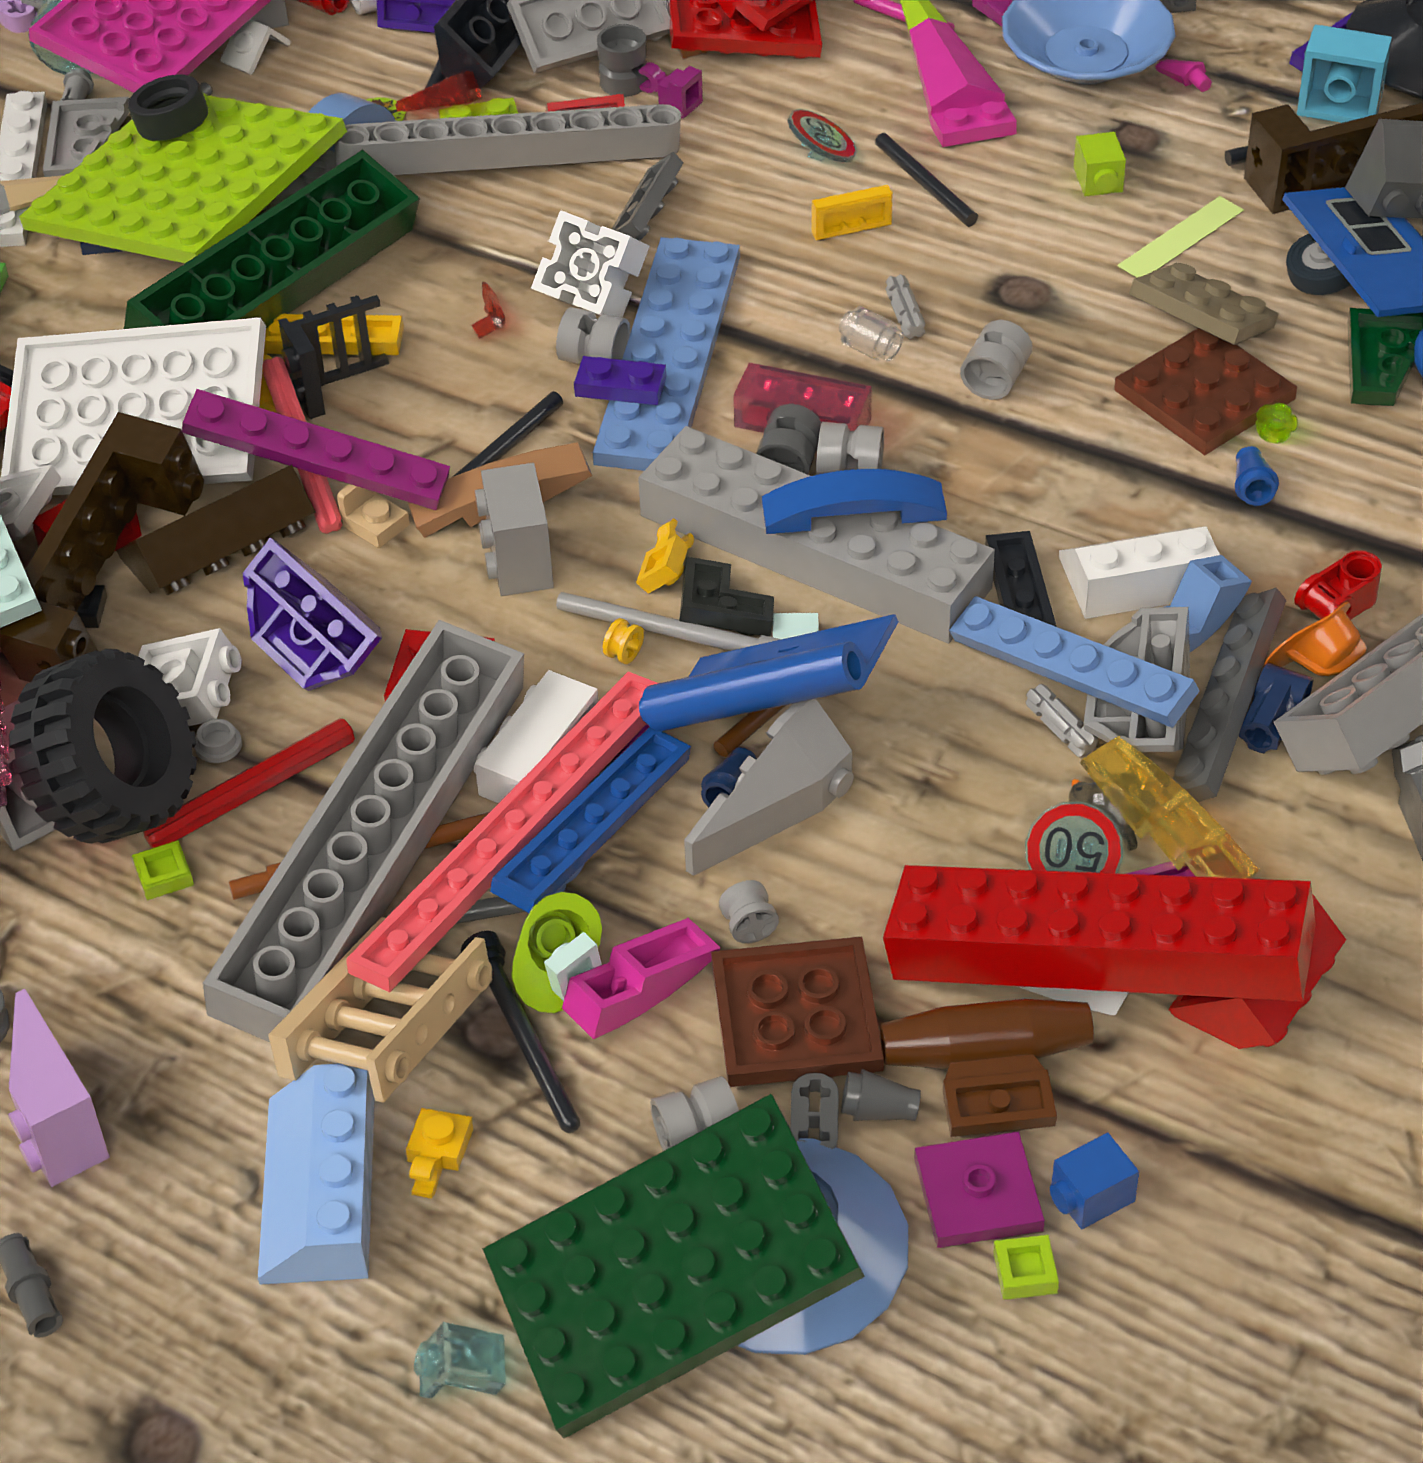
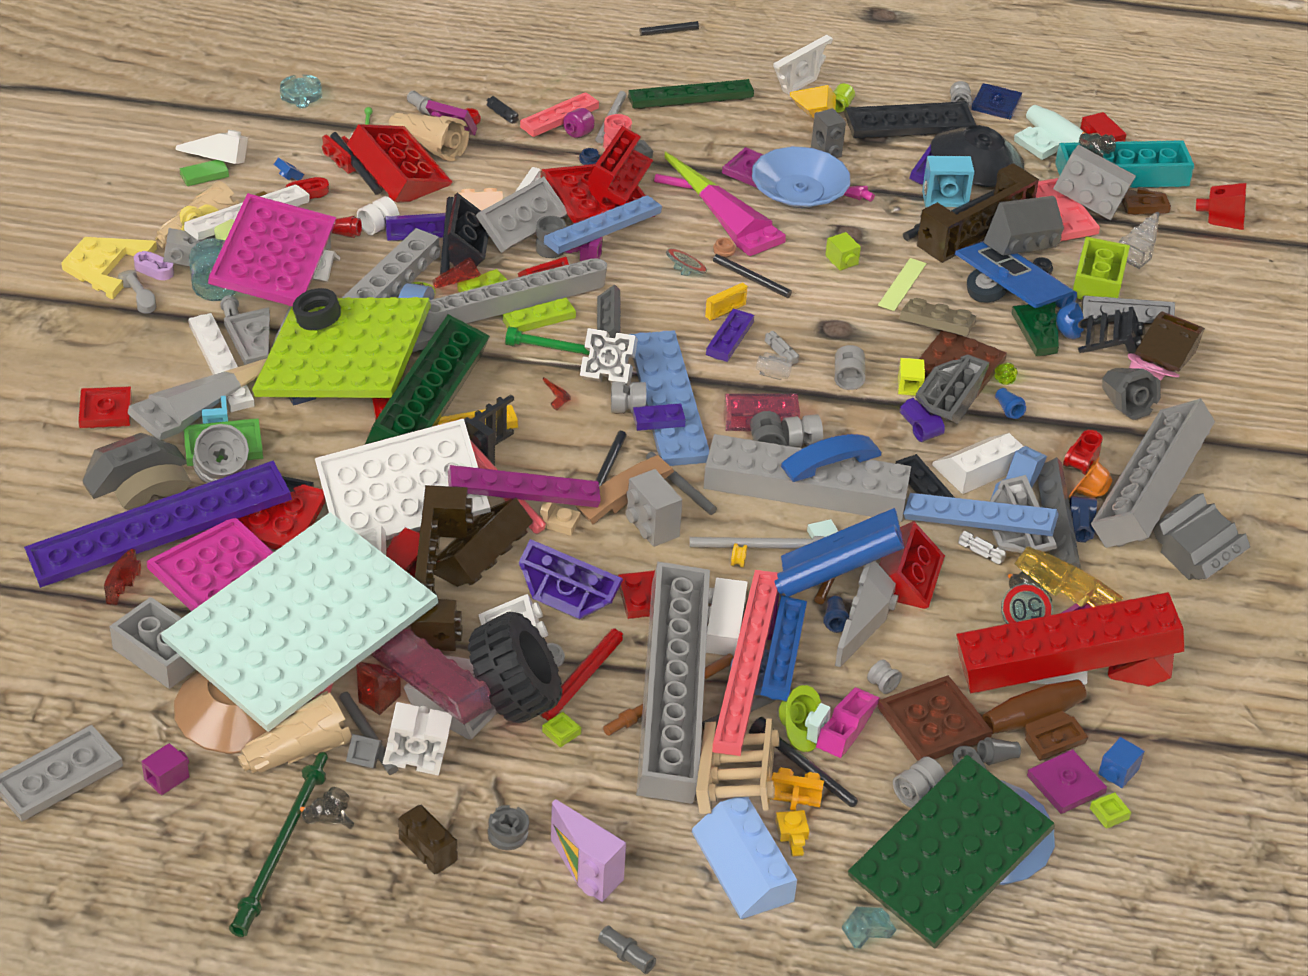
camera: 25 degrees left, 5 degrees down
yellow plate [636,518,694,594] -> none
pearl dark grey plate [679,556,774,636] -> none
none -> light grey brick [342,228,441,298]
none -> lime plate [503,297,576,332]
none -> green piece [505,326,590,355]
none -> medium blue plate [544,195,662,254]
none -> dark grey bar [646,452,717,515]
none -> dark purple plate [706,308,755,362]
none -> nougat plate [713,237,736,258]
none -> light orange hips [772,767,824,811]
none -> red slope [879,521,945,609]
none -> neon yellow brick [898,358,925,396]
none -> dark purple piece [900,398,945,442]
none -> dark grey wedge [915,355,989,424]

